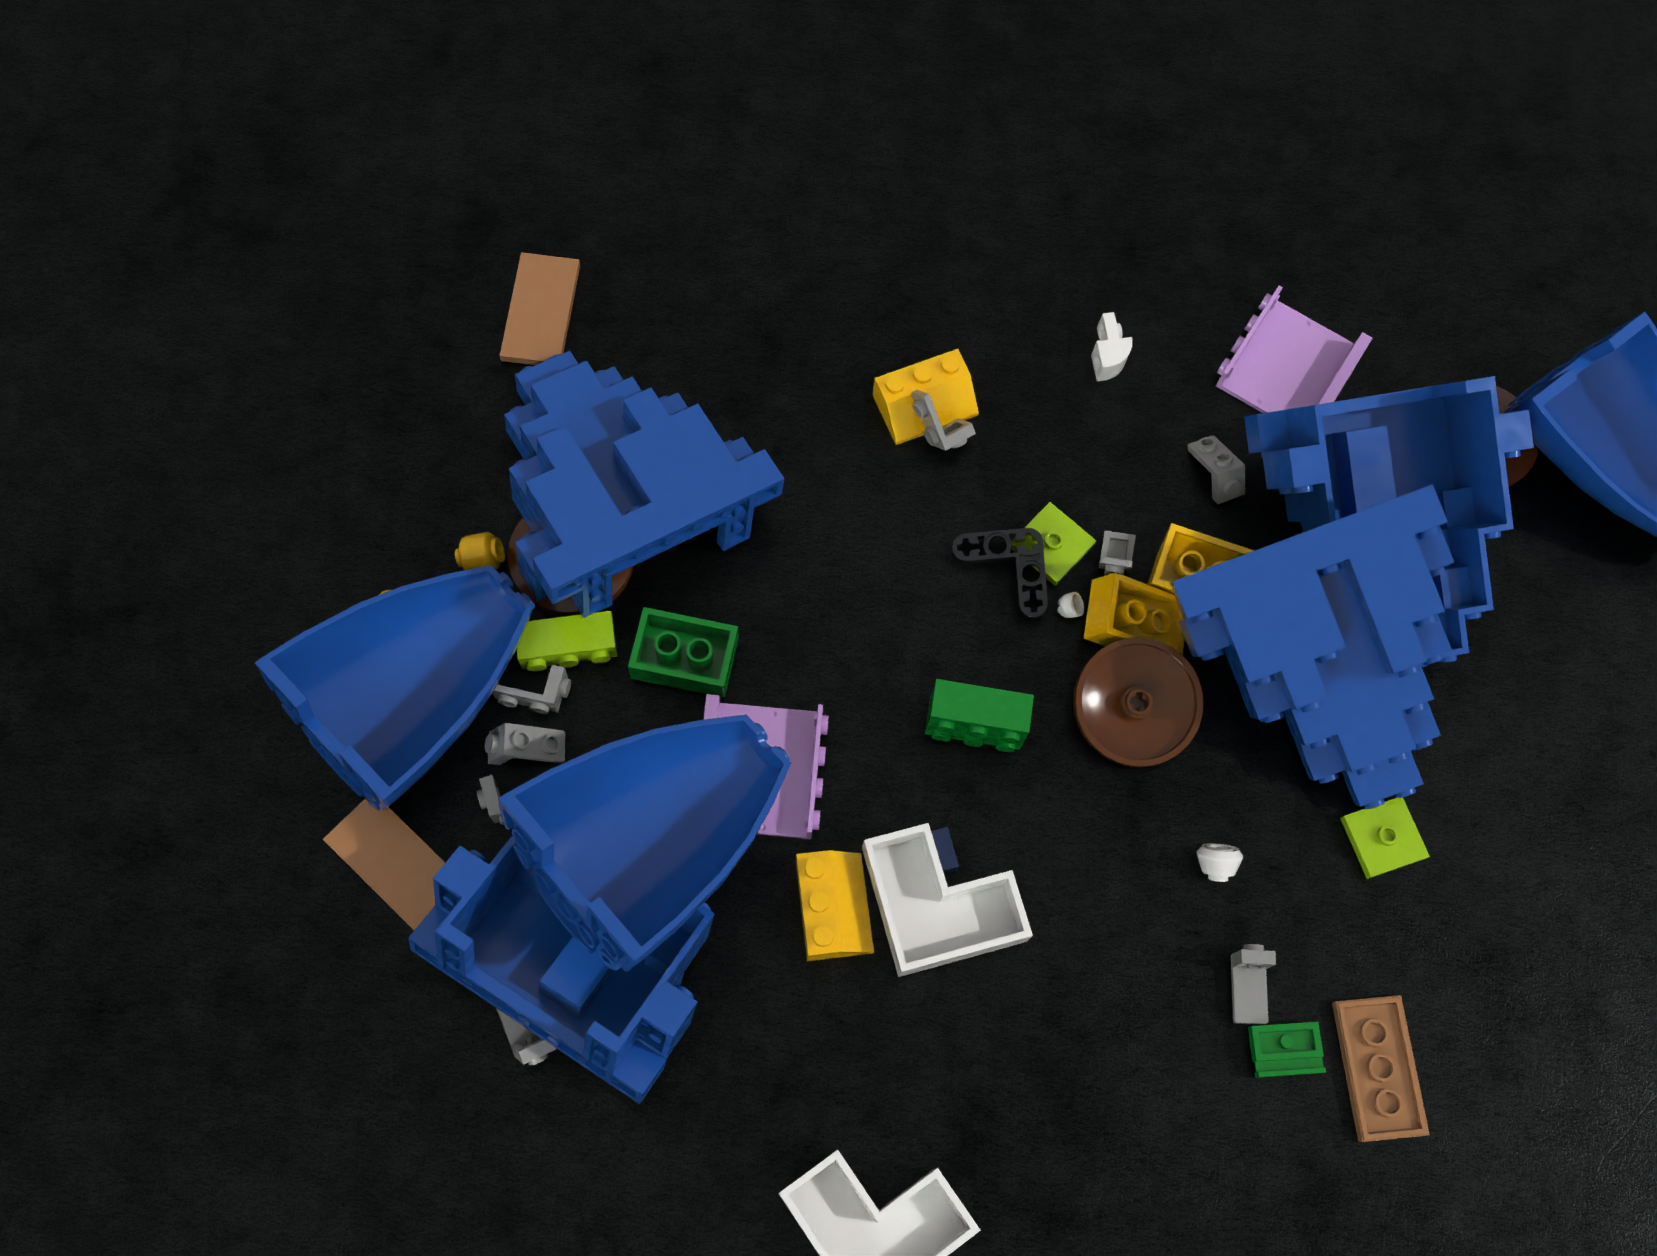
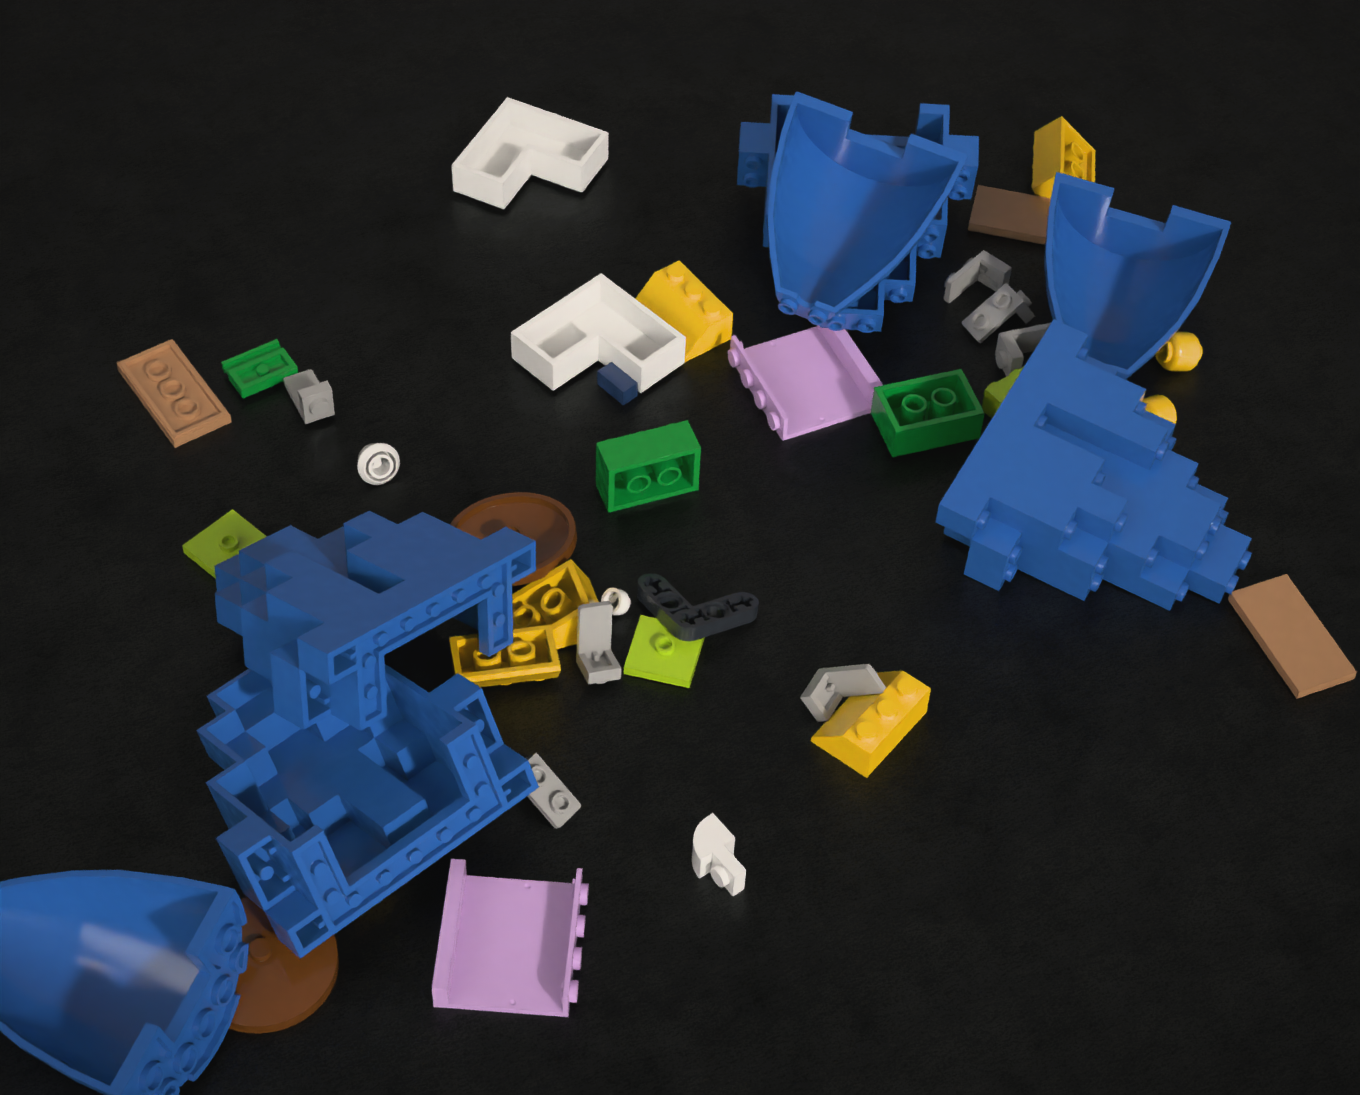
camera: 155 degrees right, 20 degrees down
none -> yellow slope [1032,116,1095,198]

